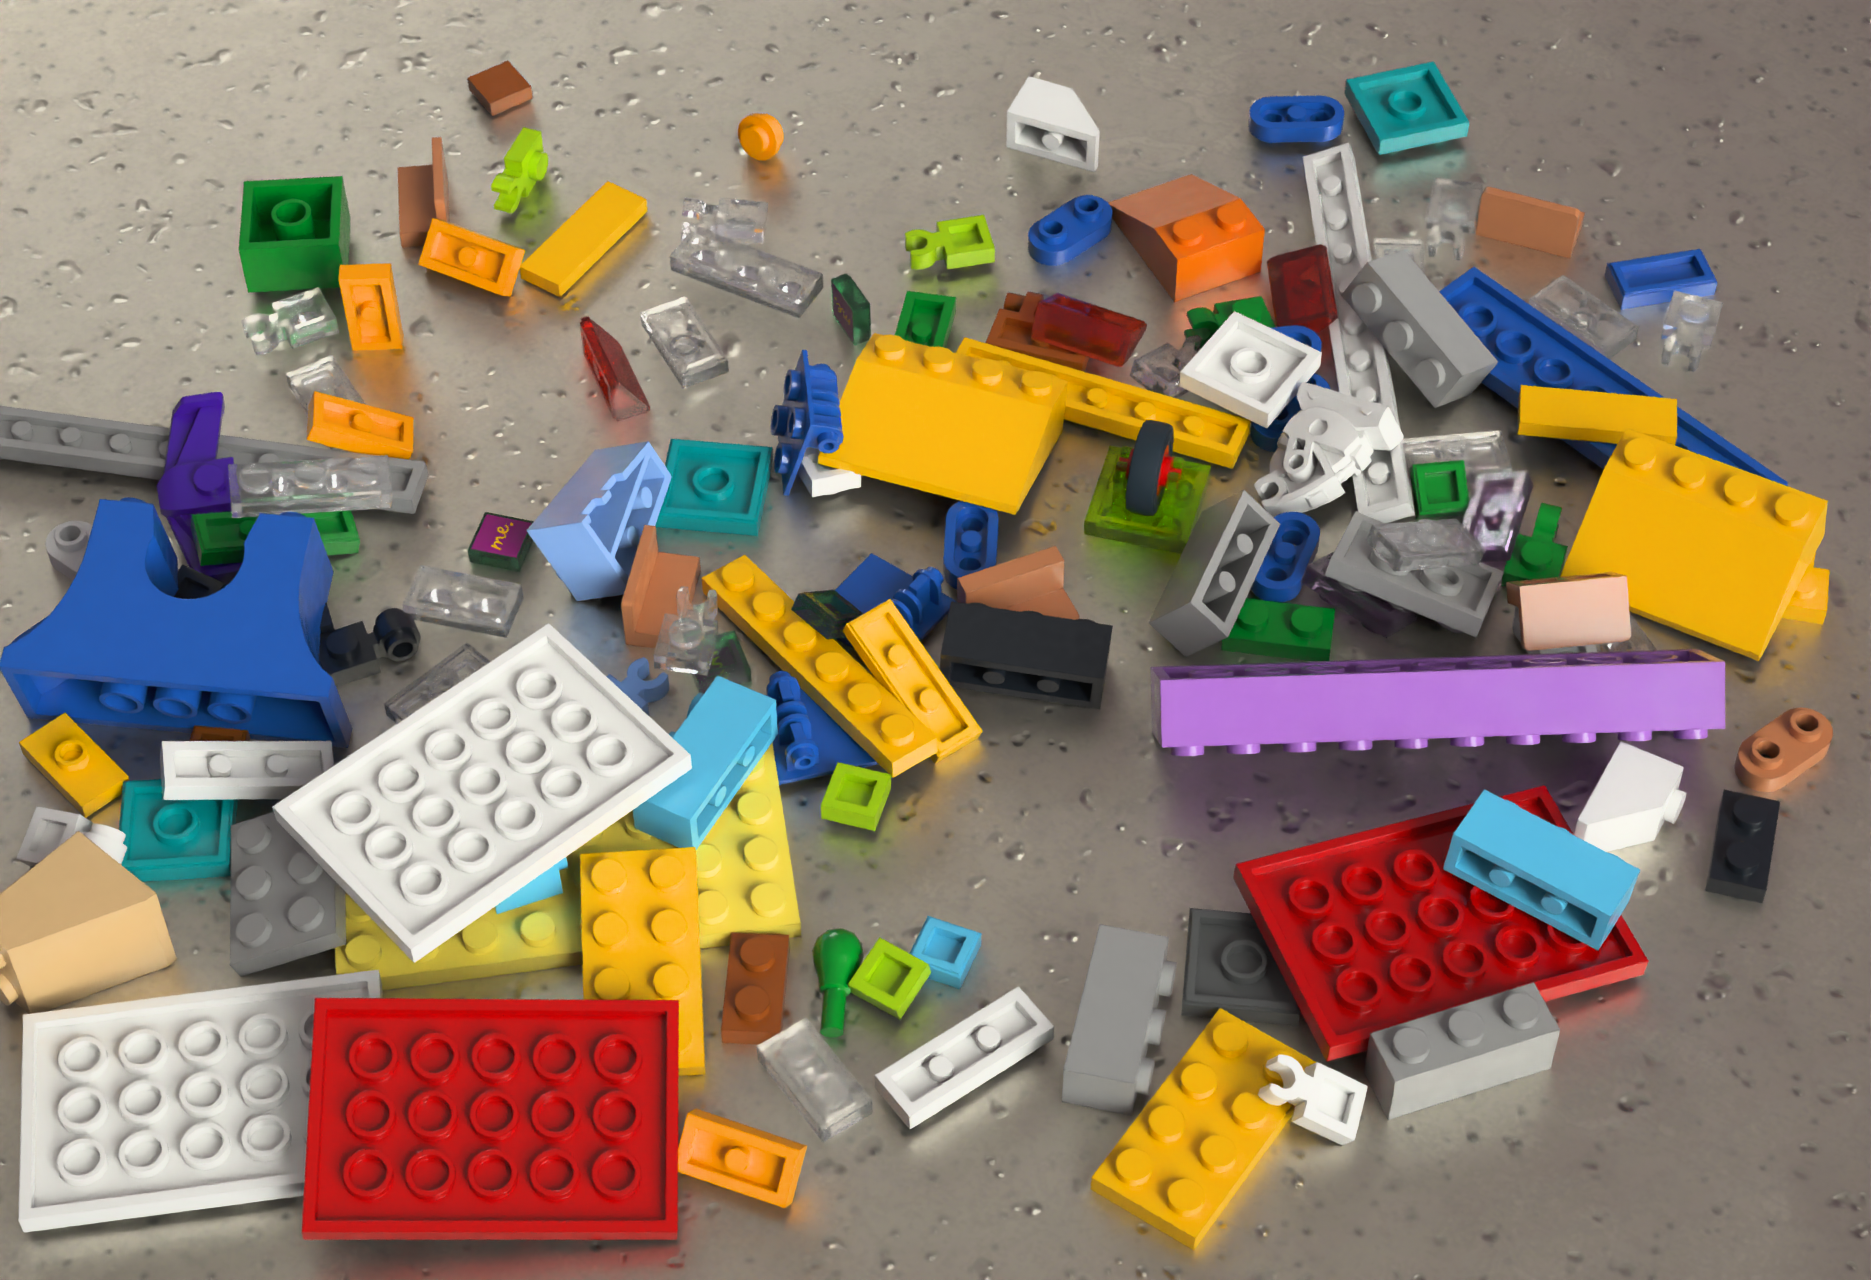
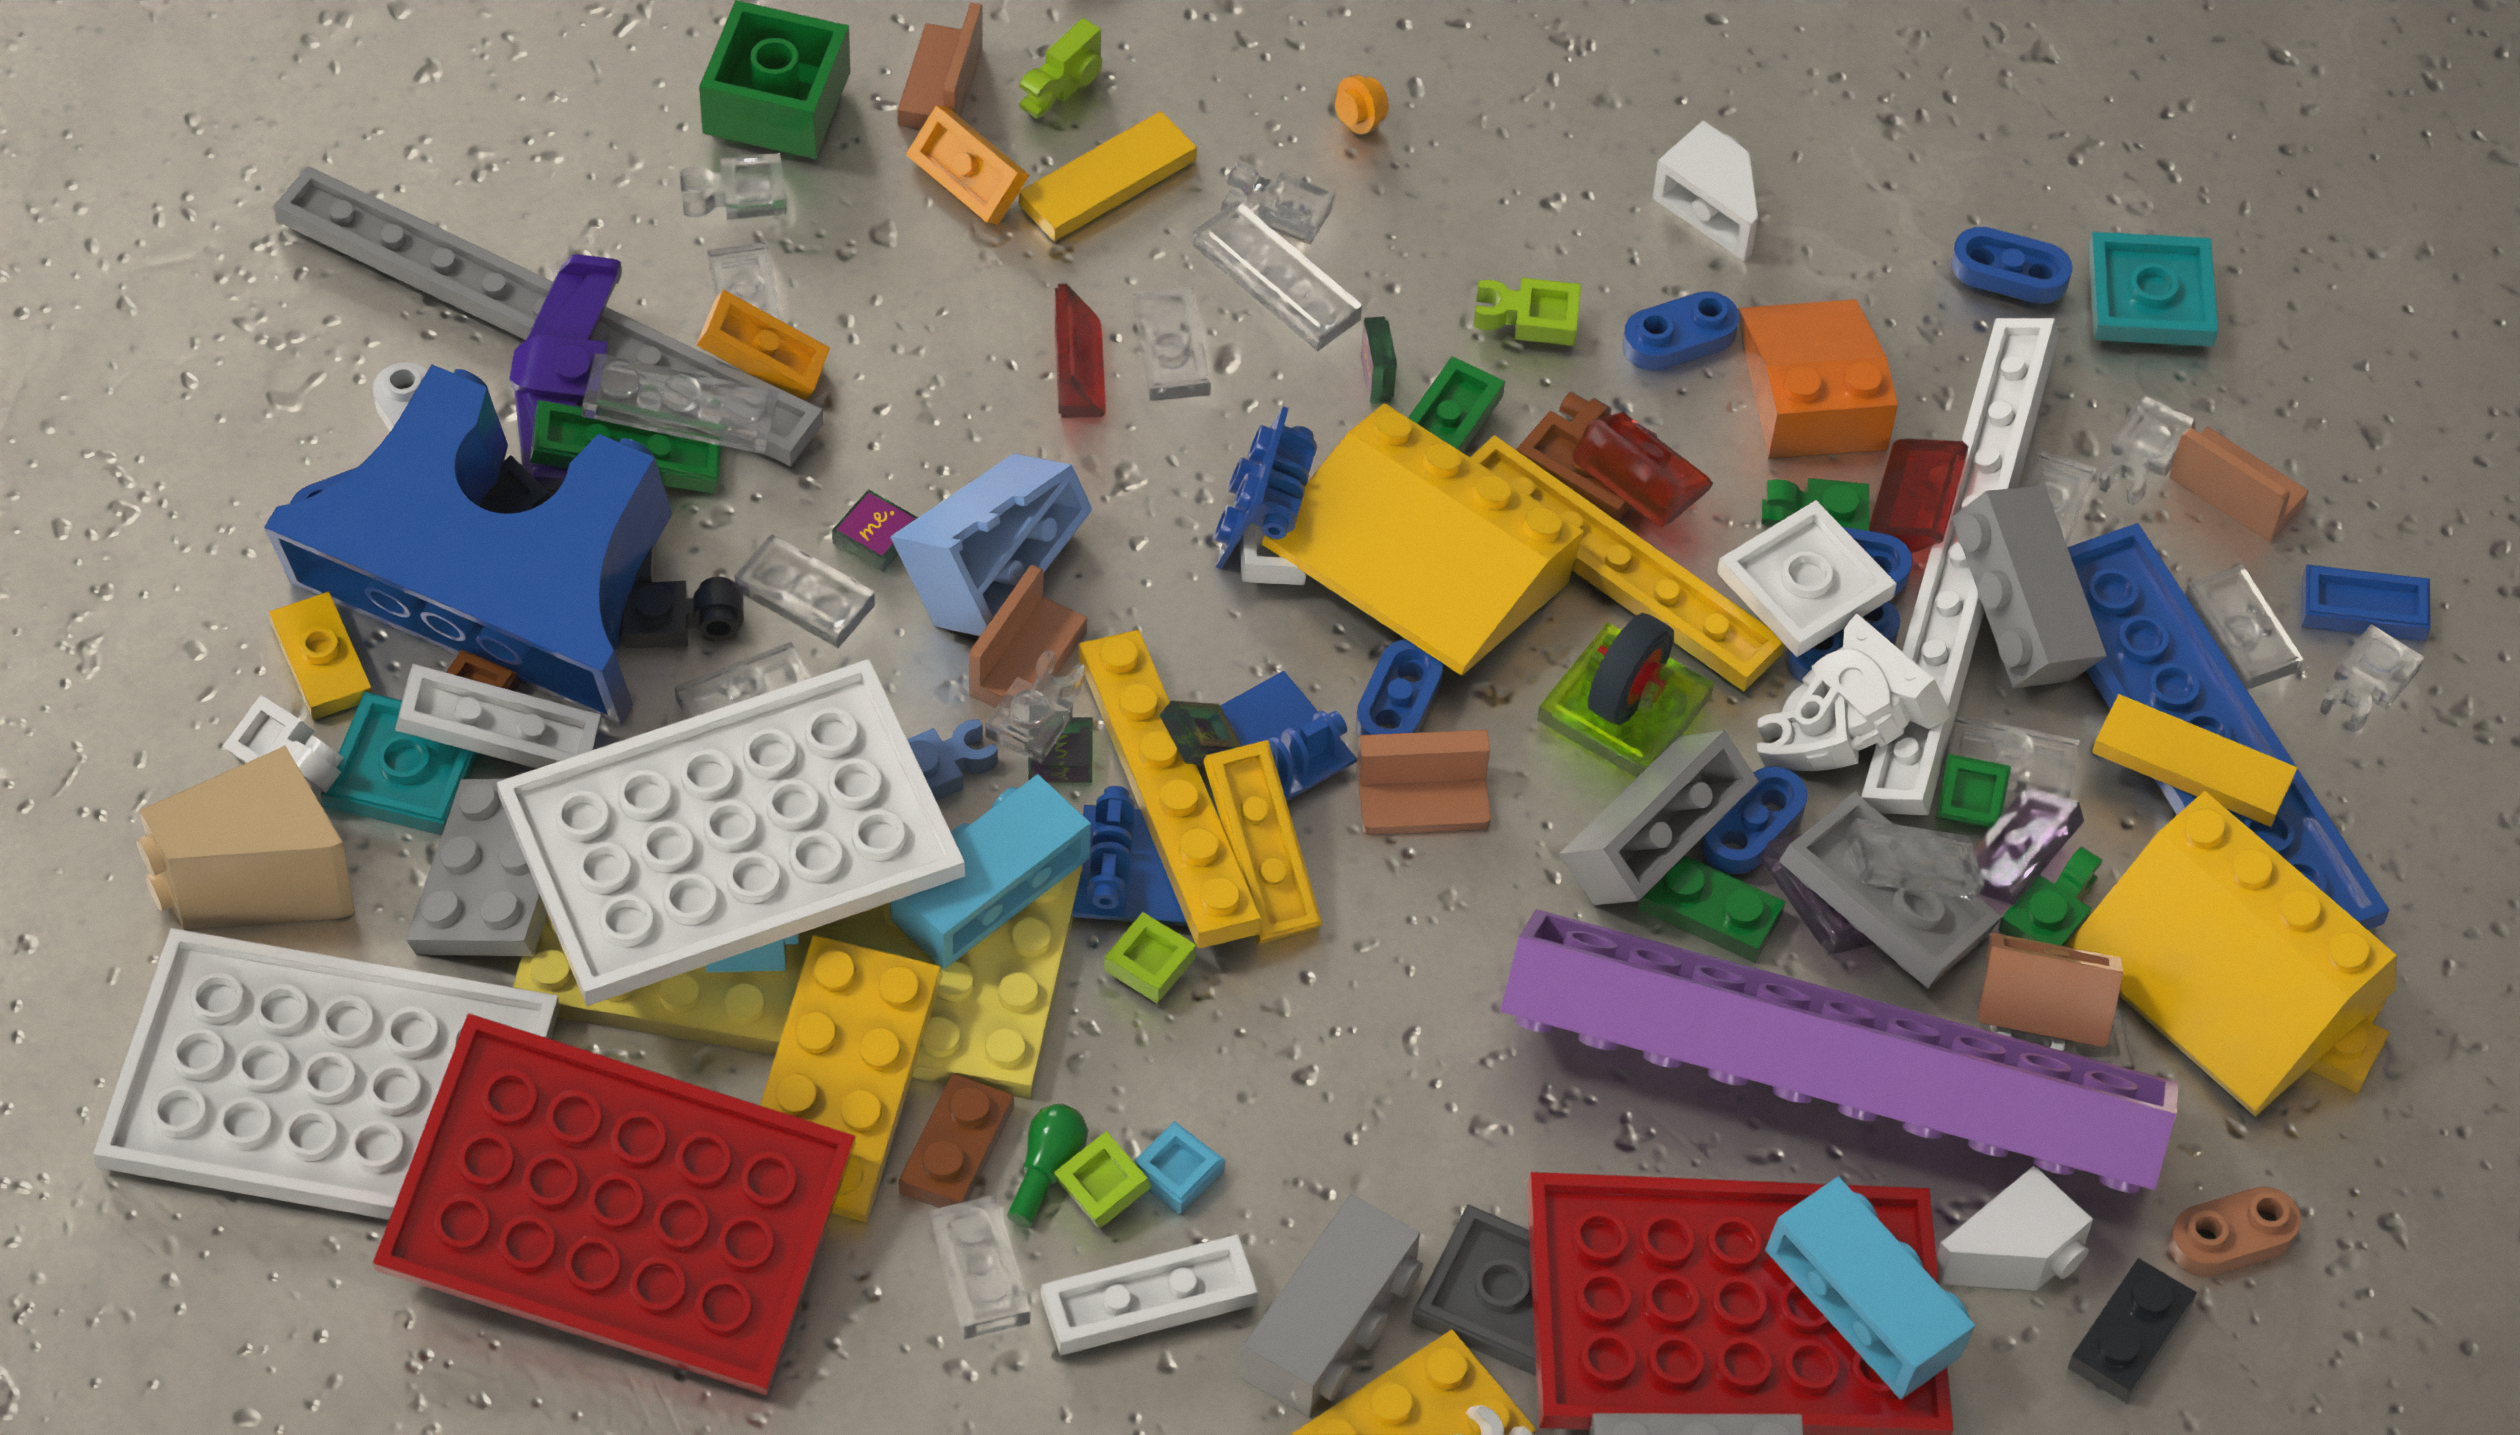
camera: 15 degrees right, 5 degrees up
light orange plate [338,263,403,351] -> none
teal tile [655,439,773,536] -> none
light orange plate [678,1108,807,1208] -> none
black brick [940,601,1113,710] -> none
clear plate [1130,335,1202,398] -> none

